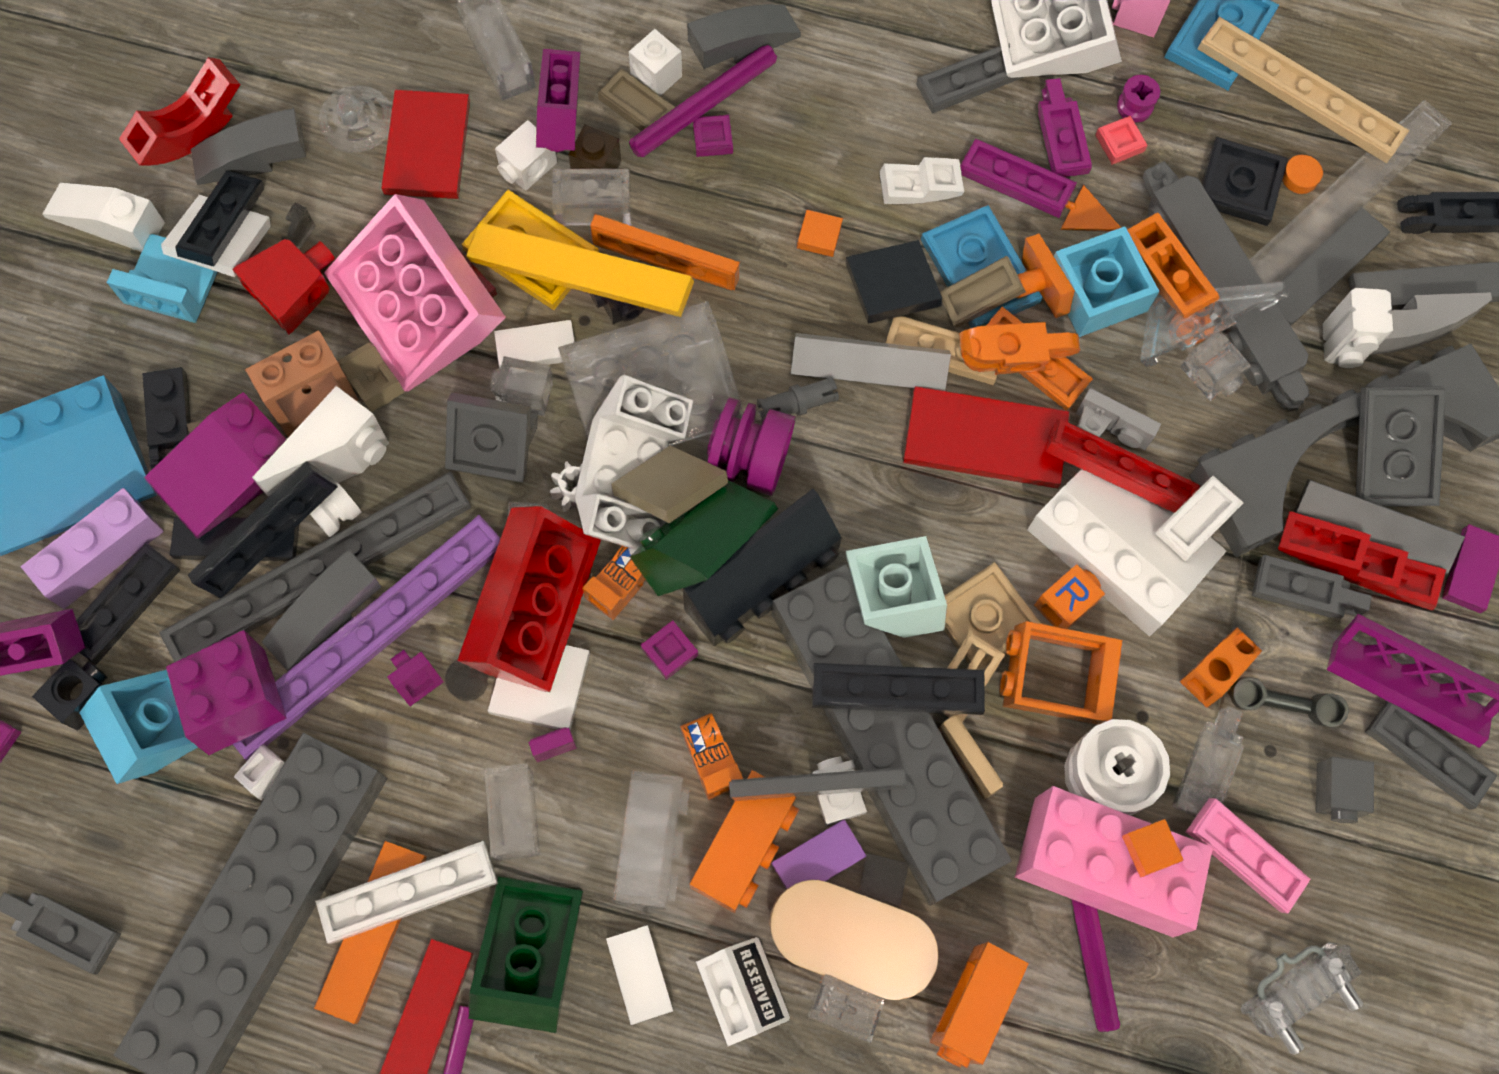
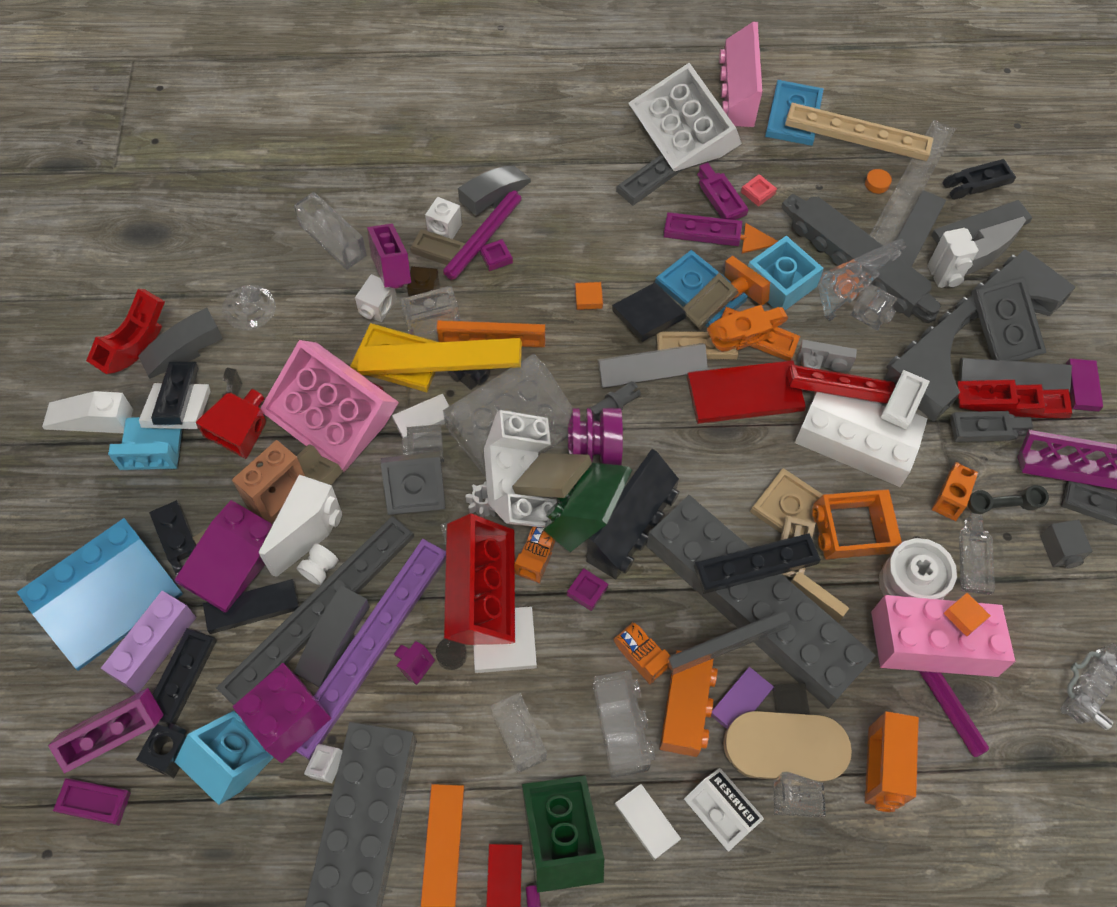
camera: 15 degrees left, 10 degrees down
black tile [188,461,338,598] -> none
white tile [315,841,498,944] -> none
red tile [381,90,470,199] -> none
magenta tile [528,727,577,763] -> none
white bracket [812,757,867,826] -> none
light aqua slope [846,536,947,638] -> none
white slope [879,157,964,204] -> none
orange brick [1034,564,1105,629] -> none
magenta wheel [1117,75,1161,123] -> none
orange slope [1127,212,1220,319] -> none
bright pink tile [1186,798,1311,913] -> none
black tile [1201,136,1288,226] -> none

